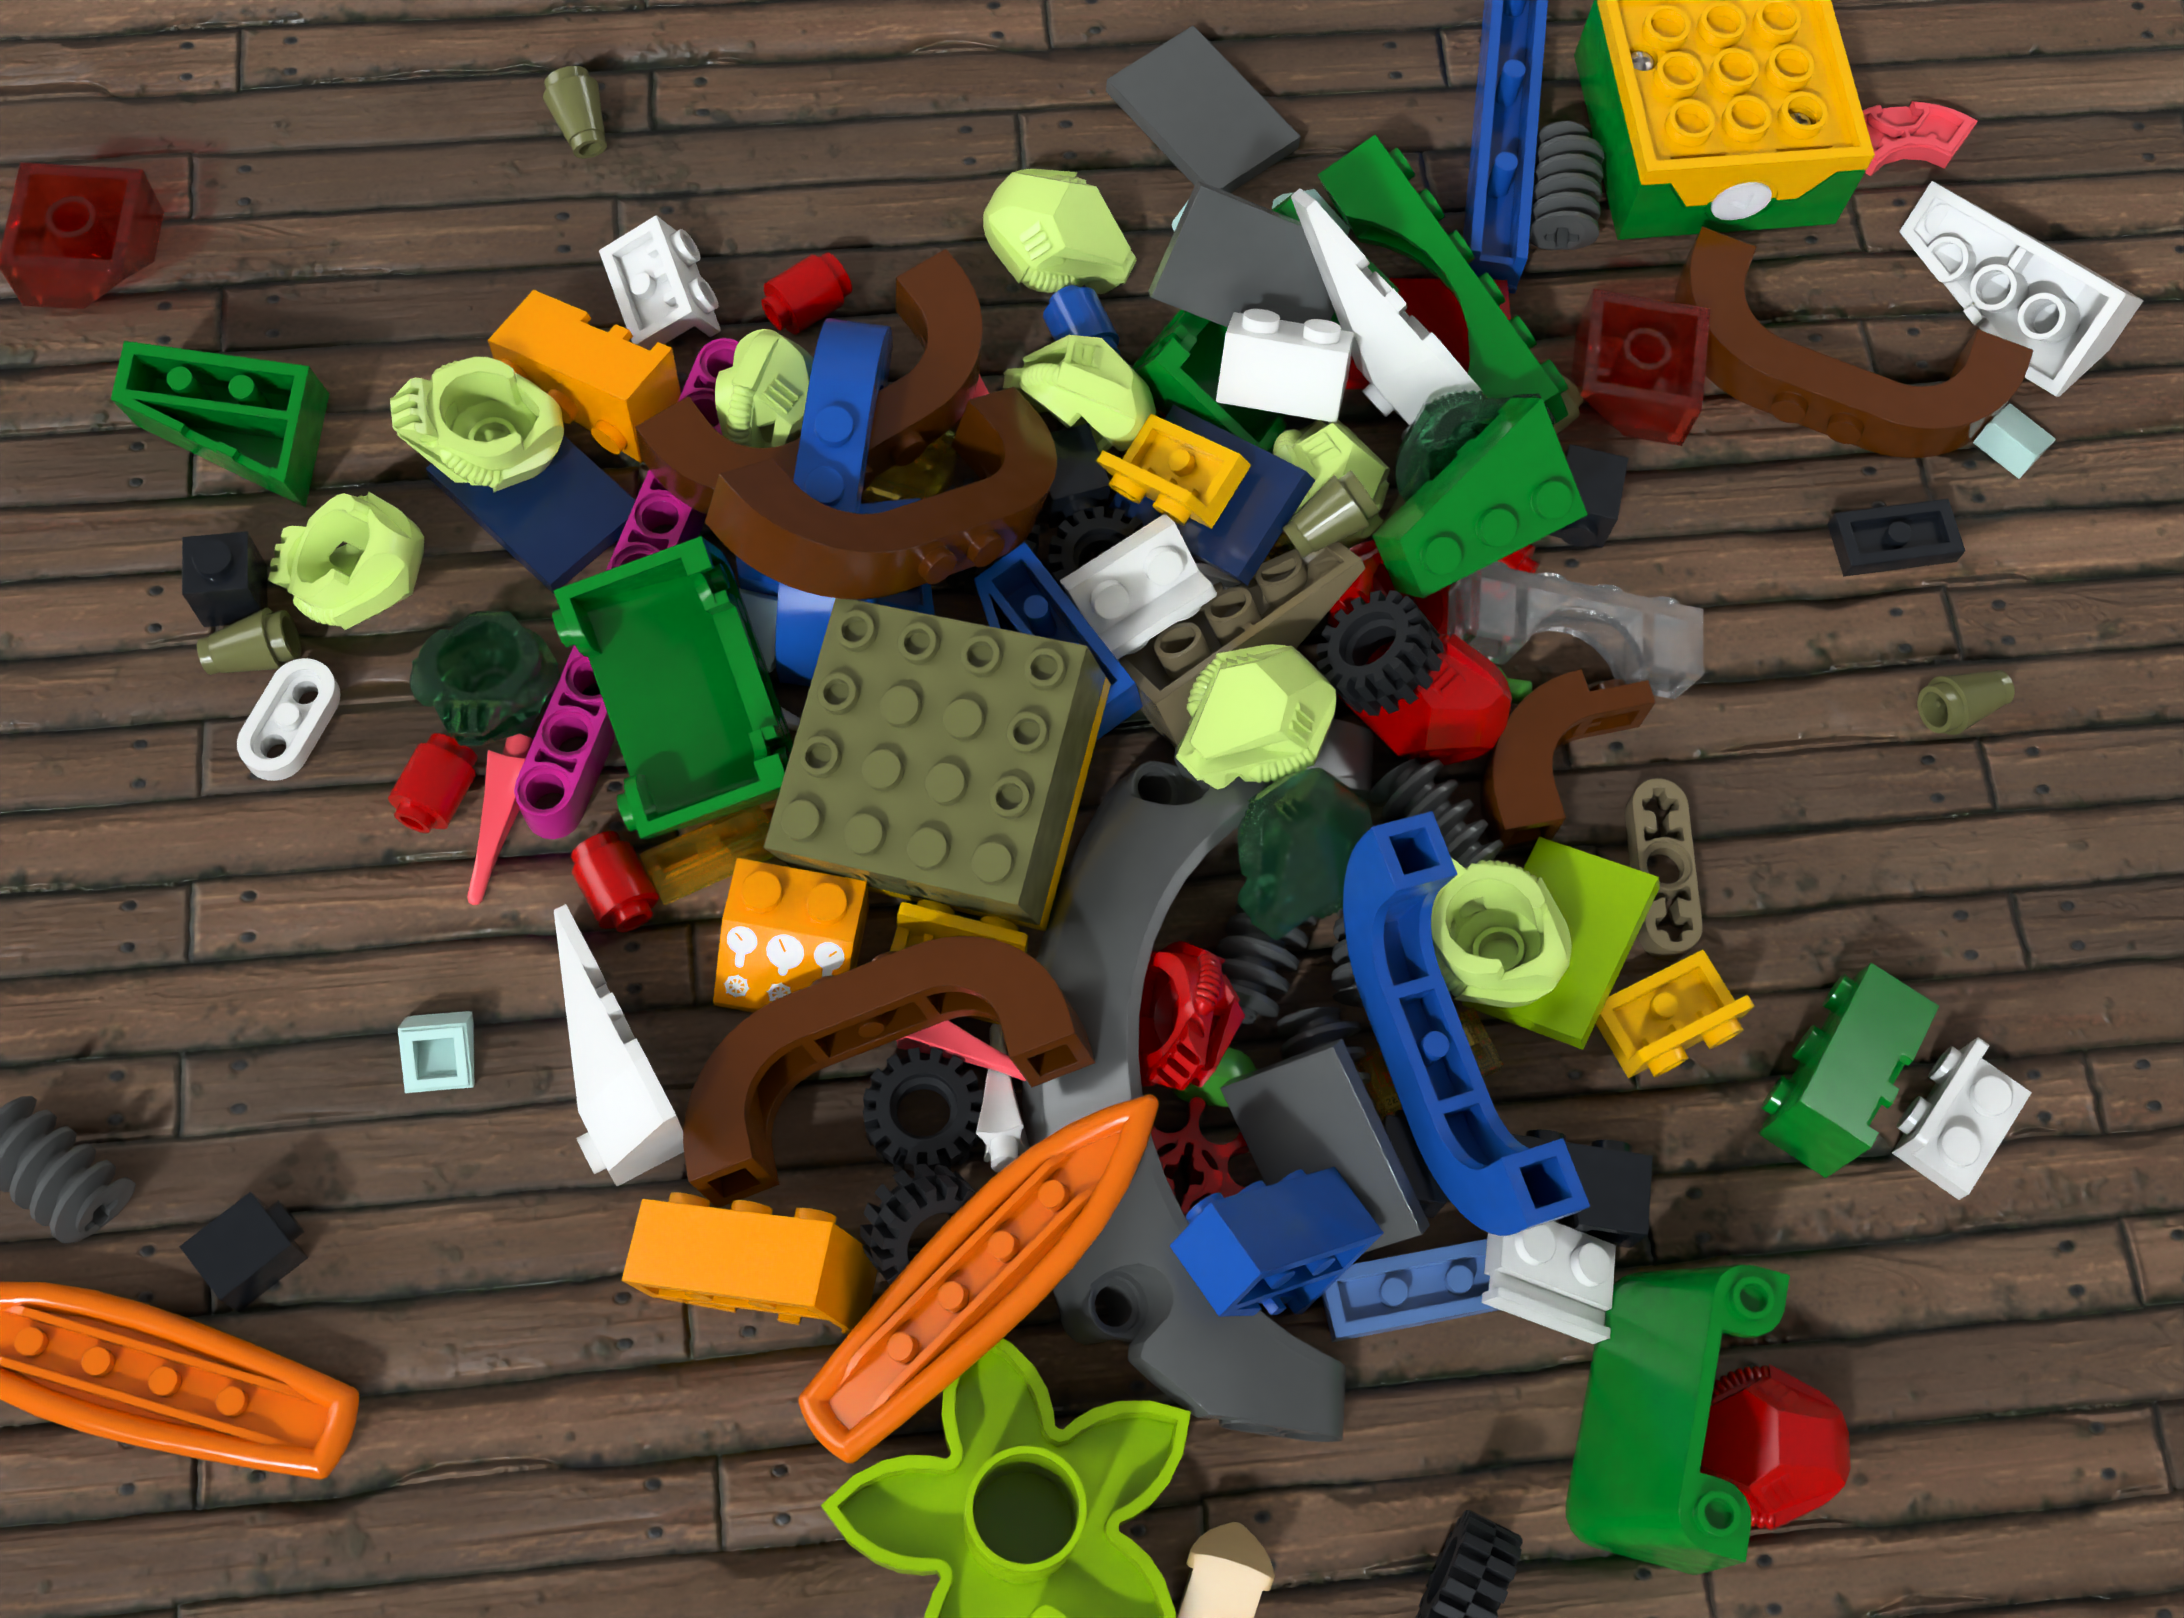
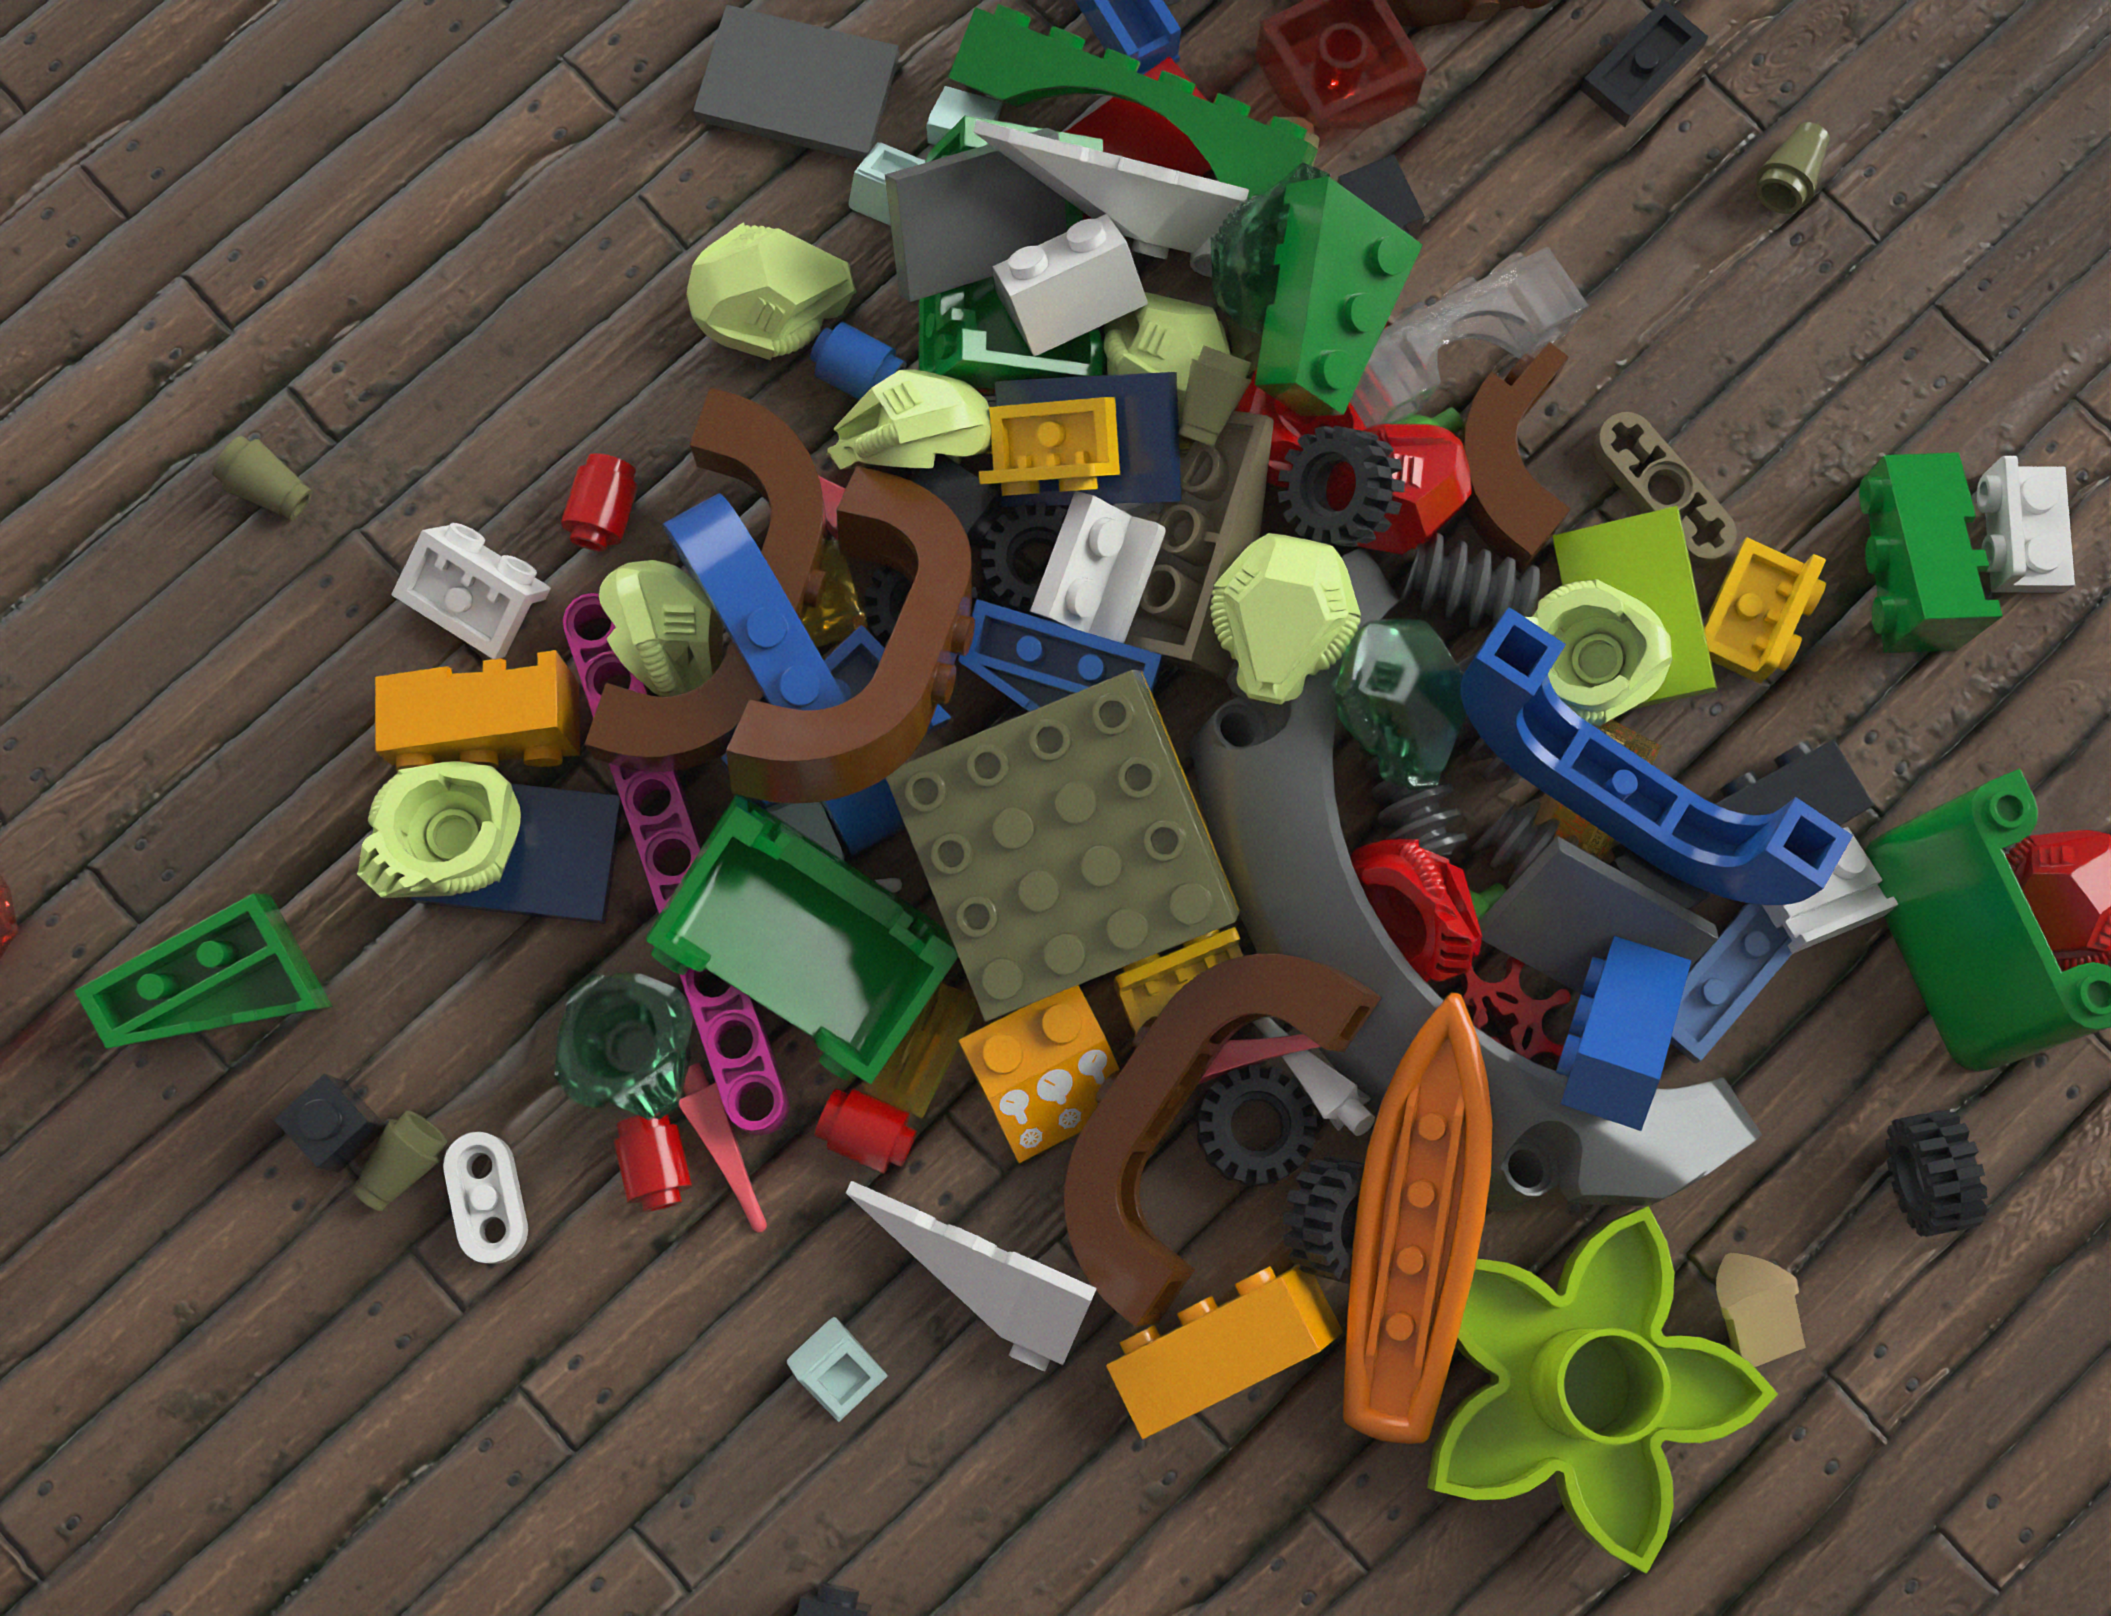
camera: 30 degrees left, 10 degrees up
yellowish green helmet [268,491,424,630] -> none

